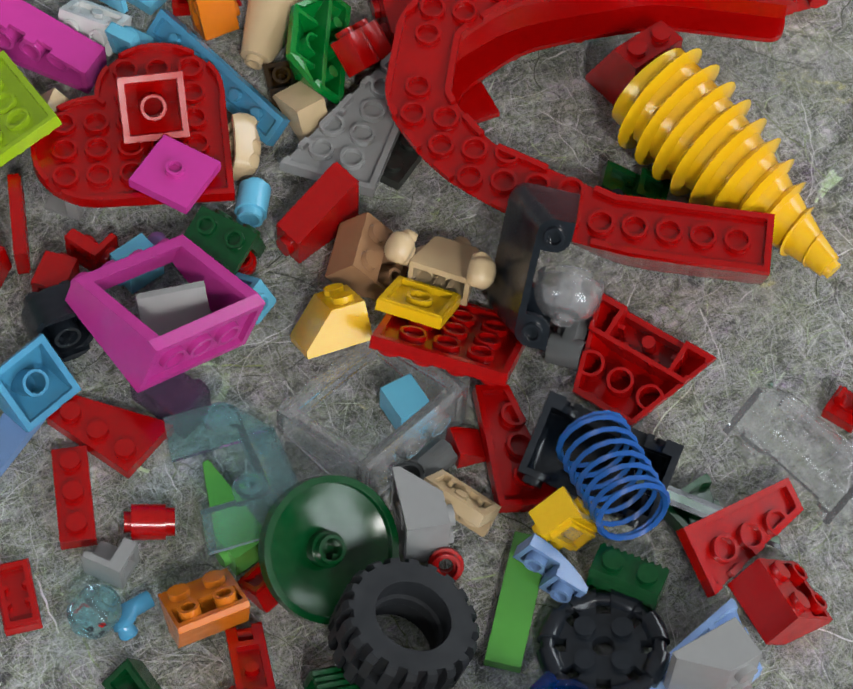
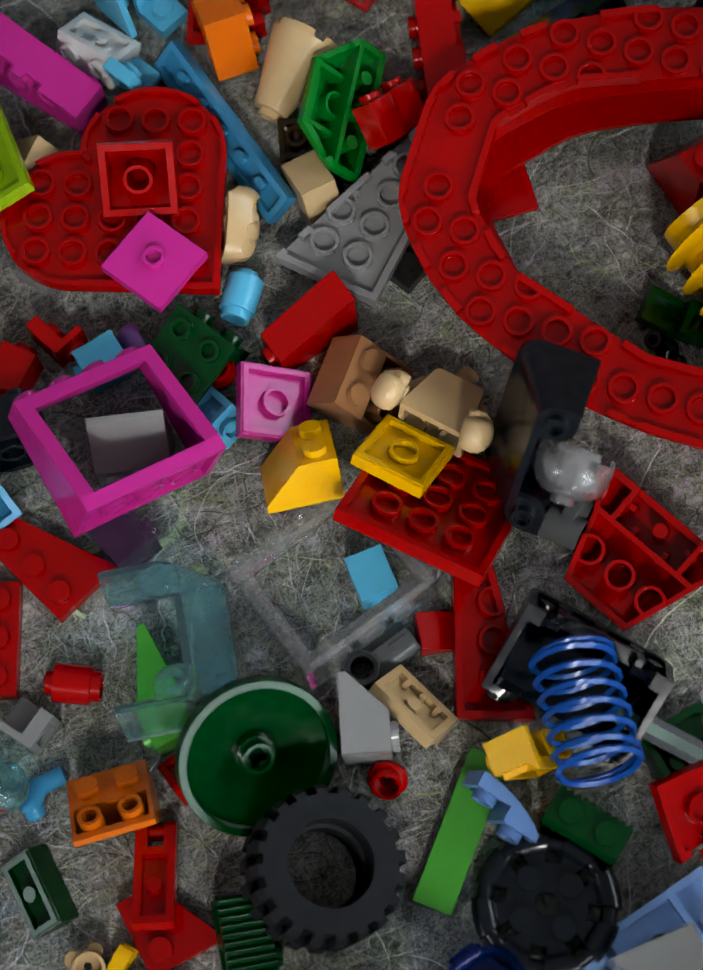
camera: 20 degrees right, 15 degrees up
none -> dark pink plate [236,361,312,443]

